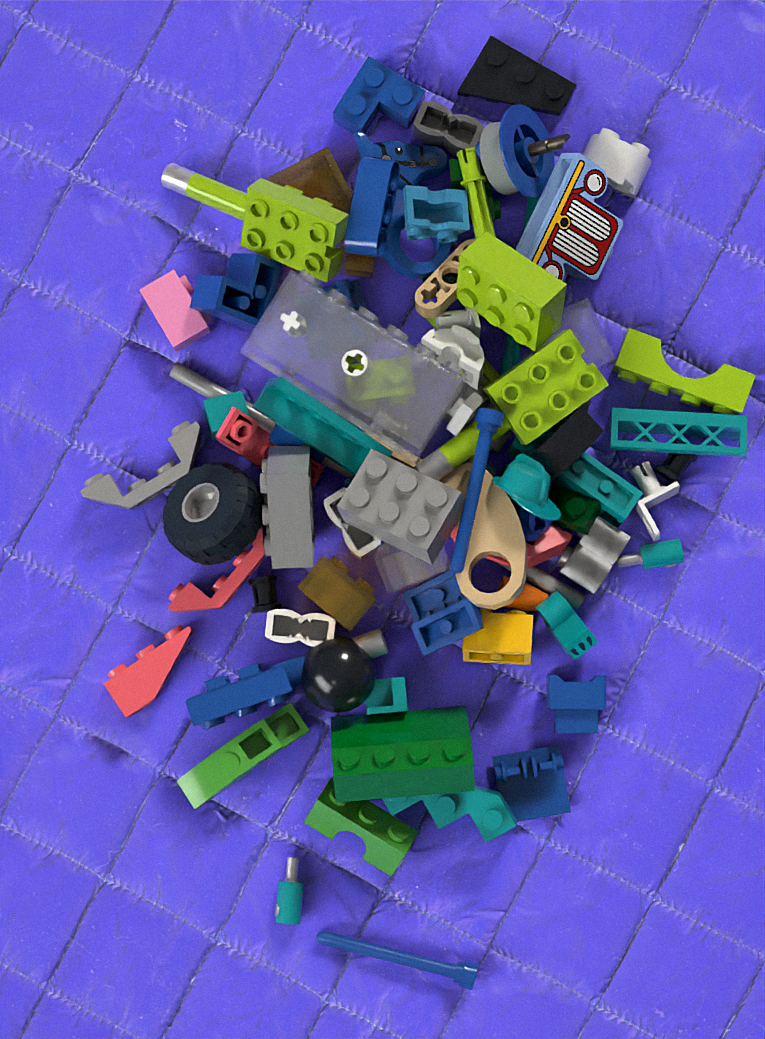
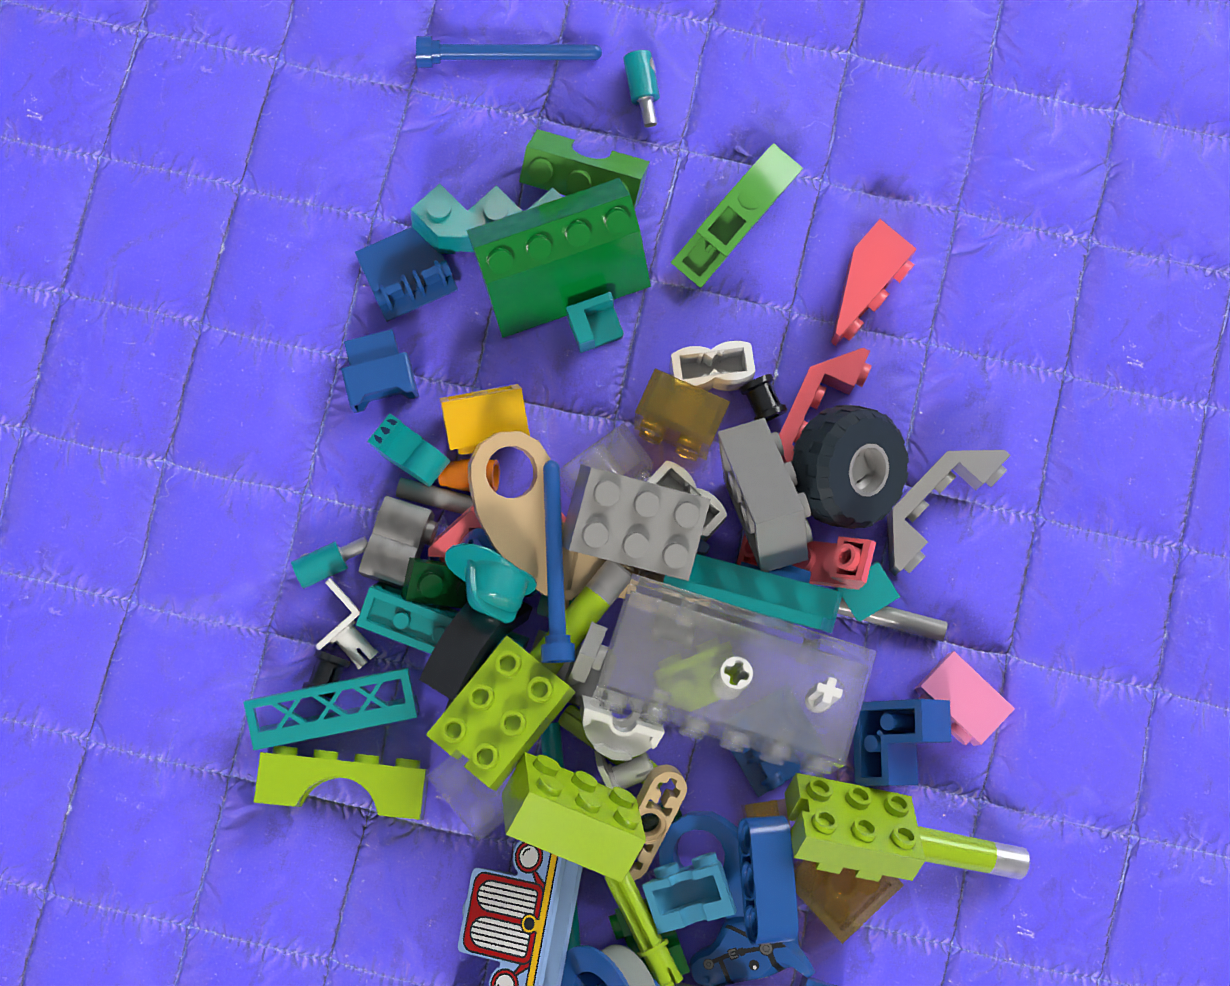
camera: 165 degrees right, 5 degrees down
blue piece [185,628,388,730] -> none
black piece [301,636,376,713] -> none
blue slope [403,570,484,656] -> none

